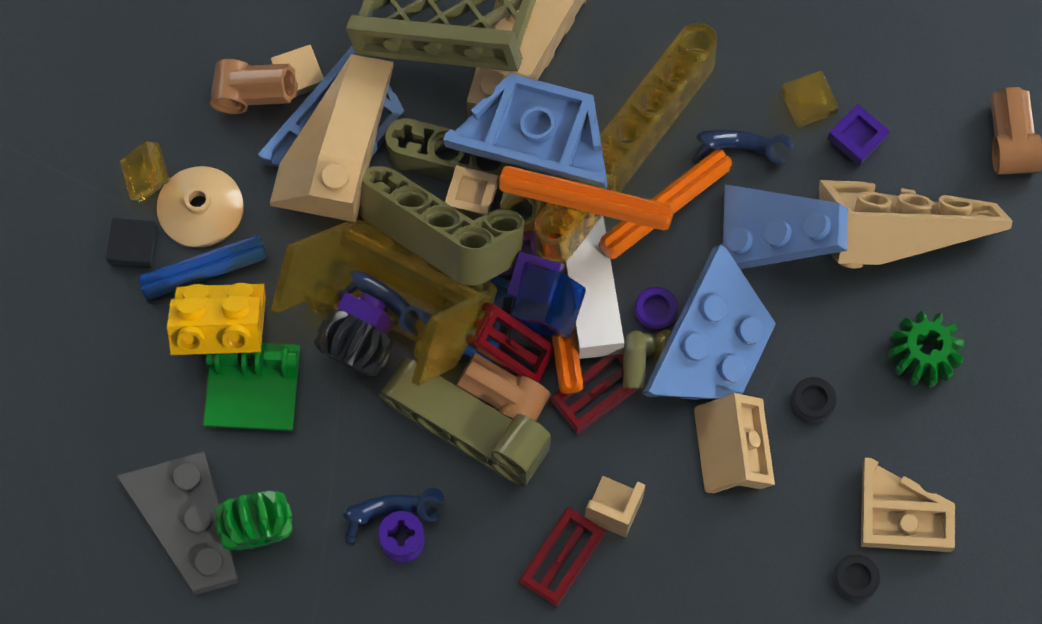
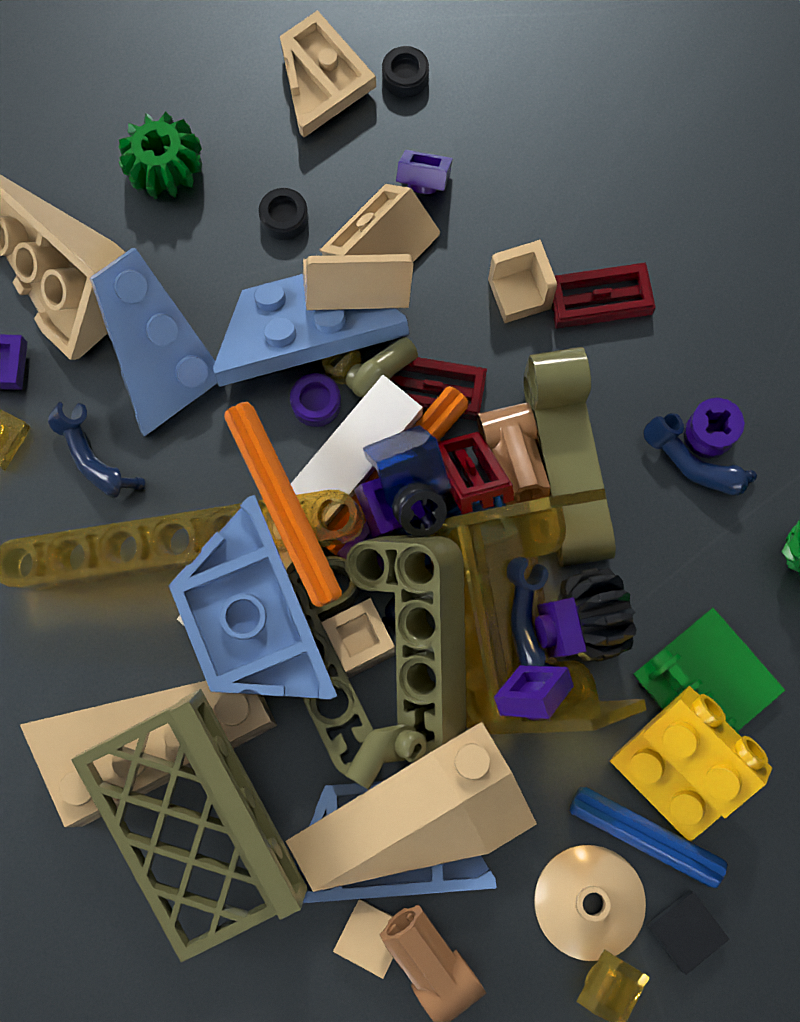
camera: 130 degrees left, 5 degrees up
orange axle [598,149,732,259] -> none
none -> tan panel [303,254,413,310]
none -> olive arm [344,724,427,790]
none -> black bush [392,482,447,537]
none -> dark purple plate [396,150,453,194]
none -> dark purple plate [494,665,574,720]

